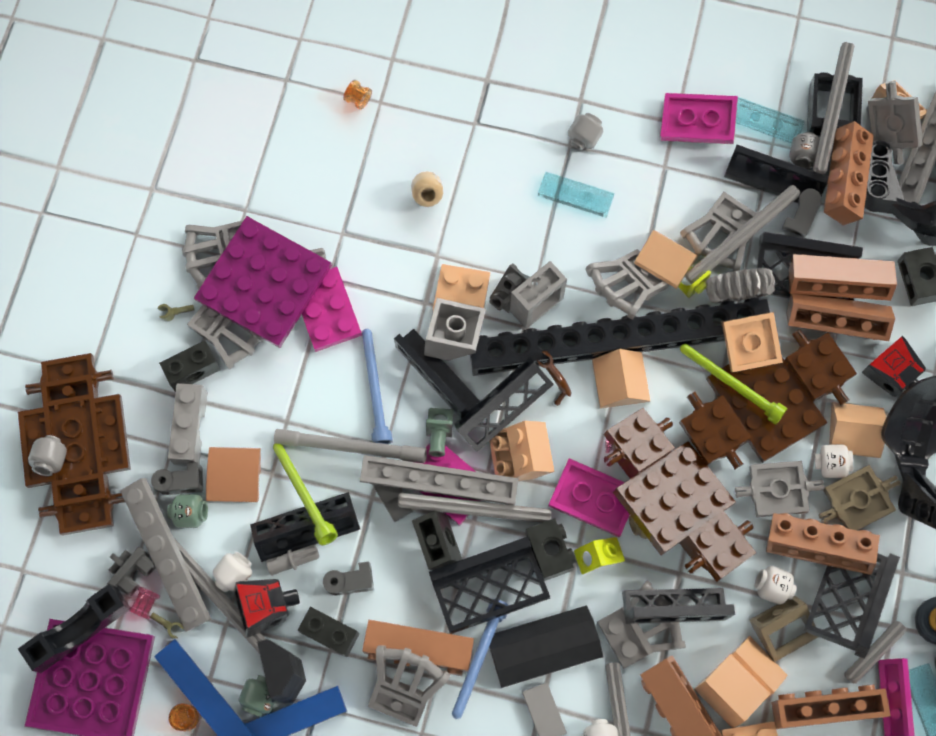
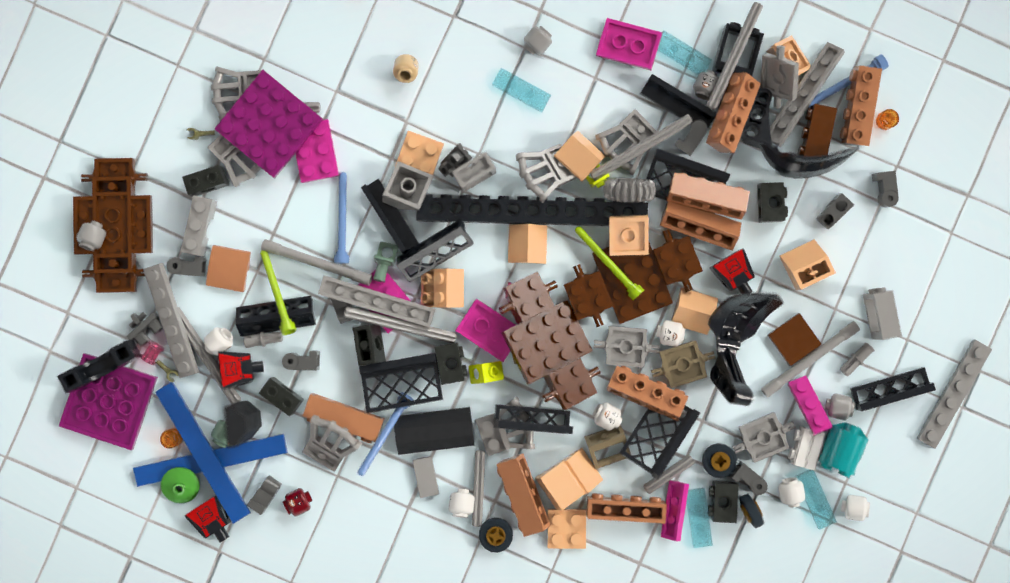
camera: 10 degrees right, 15 degrees up
sand green head [167,494,208,528] -> none
reddish brown piece [536,351,572,406] -> none

